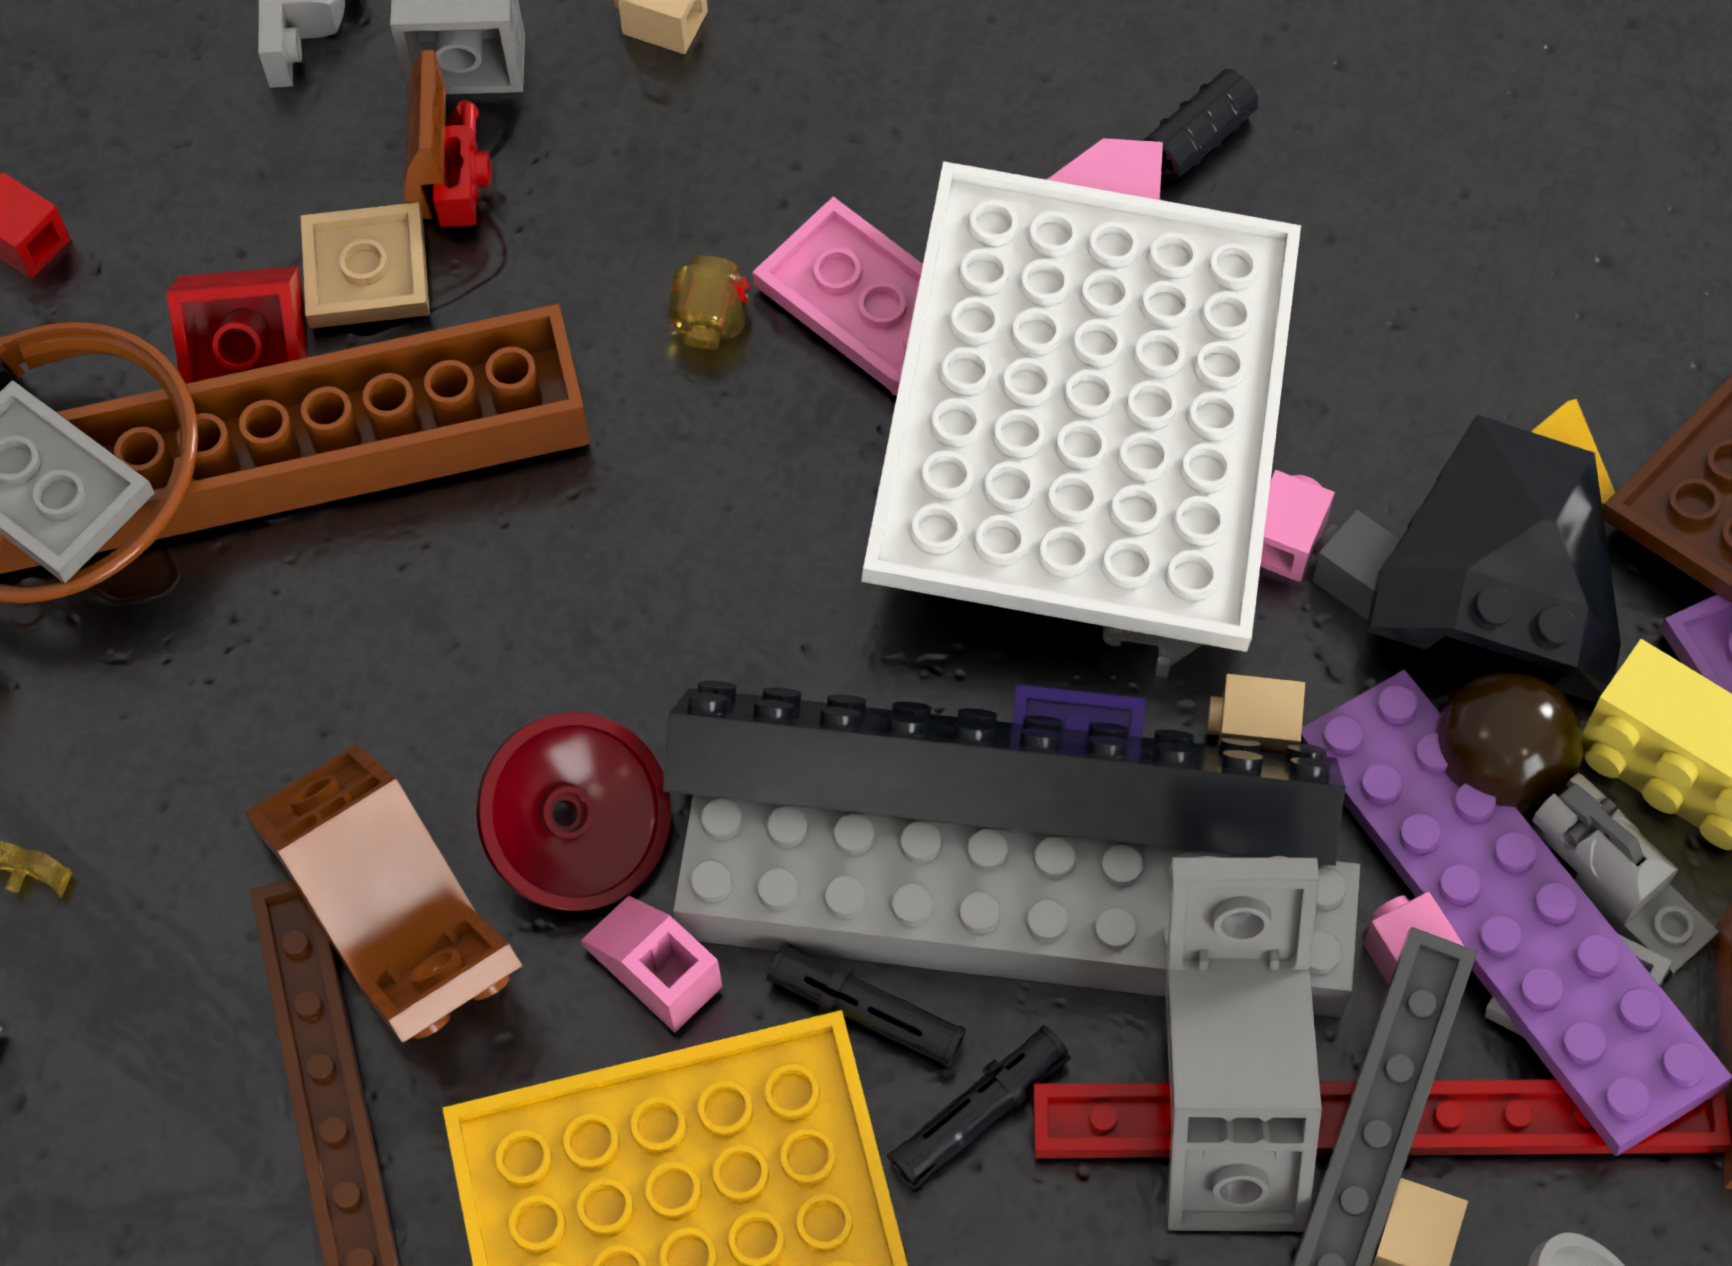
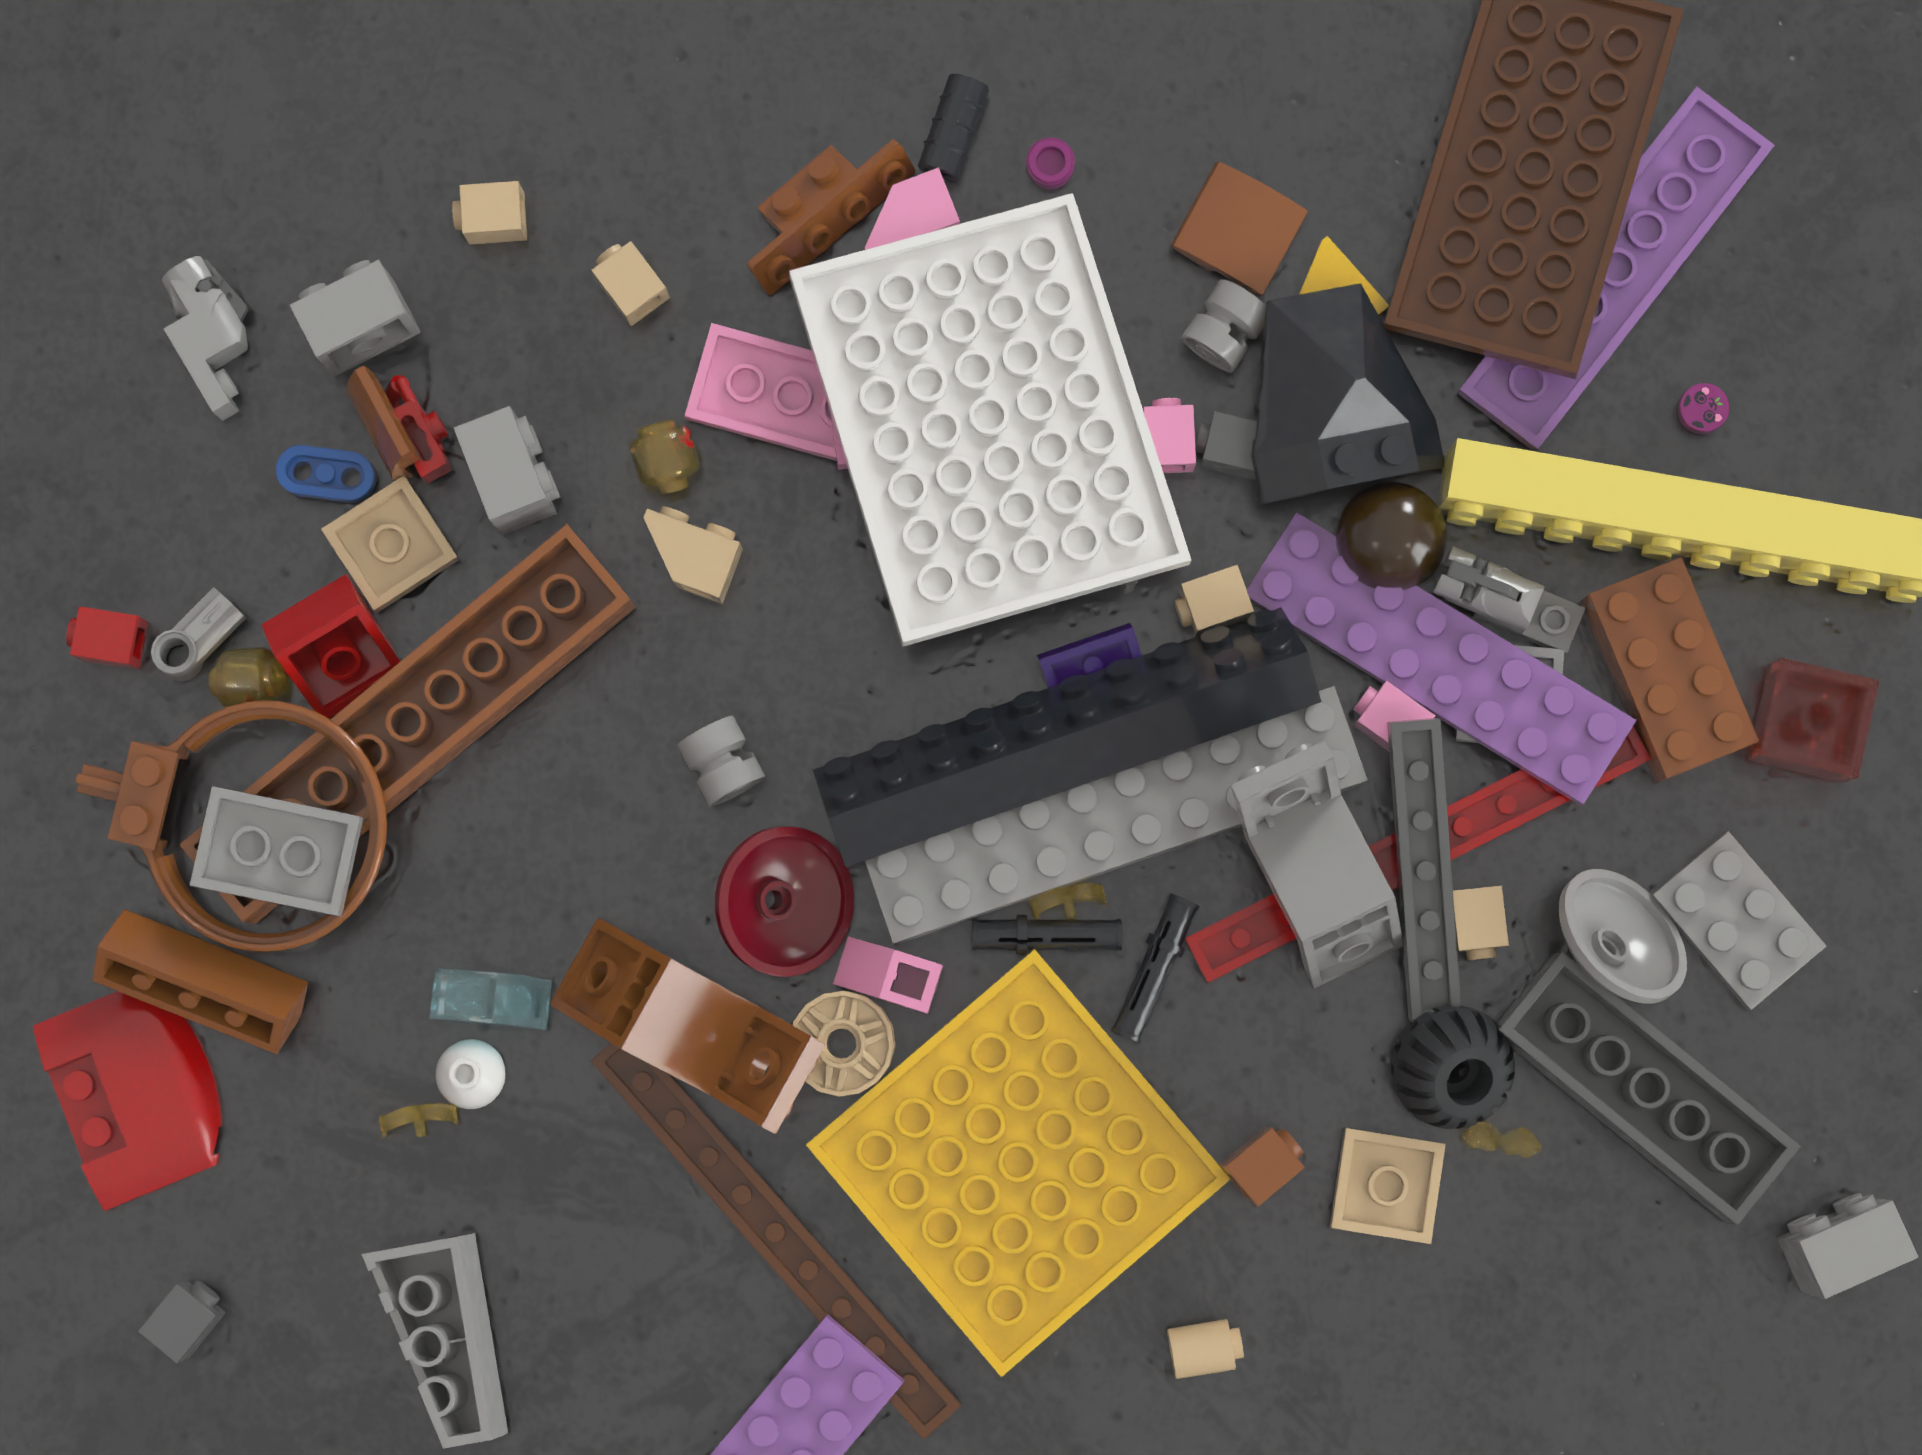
camera: 25 degrees left, 20 degrees up
none -> light grey piece [151,587,246,682]
none -> clear yellow head [208,646,287,708]
none -> blue plate [276,445,377,503]
none -> clear light blue slope [430,969,552,1030]
none -> white brick [435,1039,505,1109]
none -> light grey brick [454,406,560,535]
none -> tan brick [592,241,670,326]
none -> tan slope [644,506,743,604]
none -> light grey wheel [677,715,766,807]
none -> dark orange bracket [747,139,916,295]
none -> tan wheel [793,991,896,1097]
none -> magenta tile [1026,137,1075,189]
none -> clear yellow piece [1030,883,1107,920]
none -> dark orange slope [1170,162,1308,296]
none -> light grey wheel [1181,280,1266,373]

